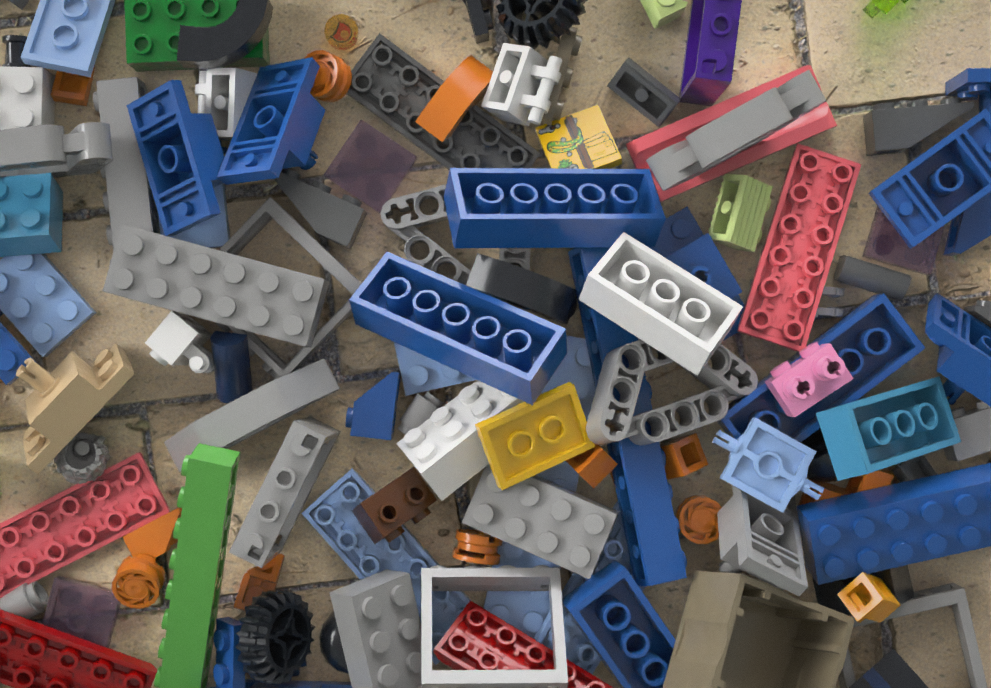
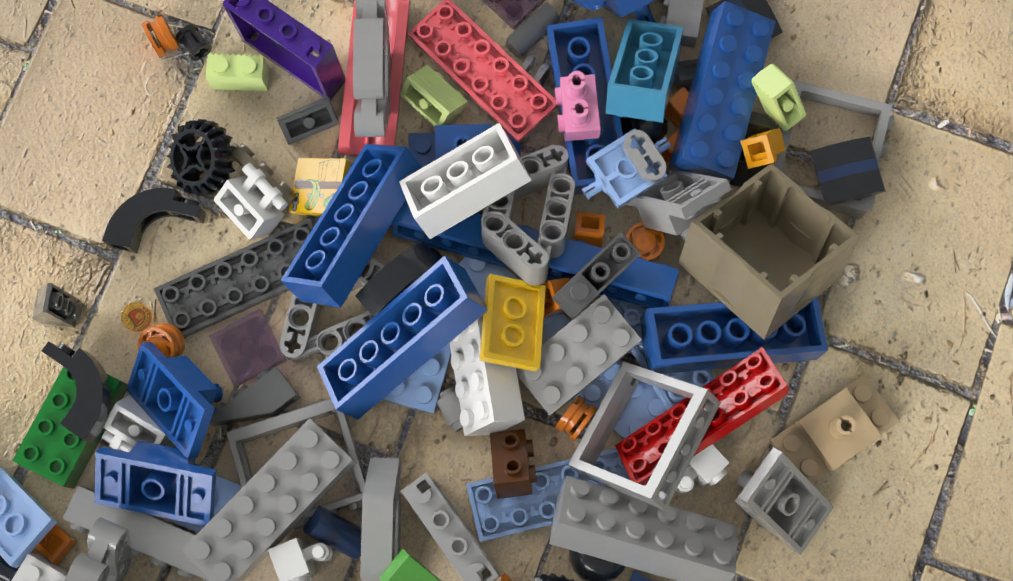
camera: 55 degrees left, 10 degrees down
blue slope [346,372,401,440] -> none
orange brick [415,55,493,142] -> none
none -> dark grey slope [552,232,641,319]
none -> light grey beam [623,130,666,183]
none -> yellowish green brick [752,64,807,131]

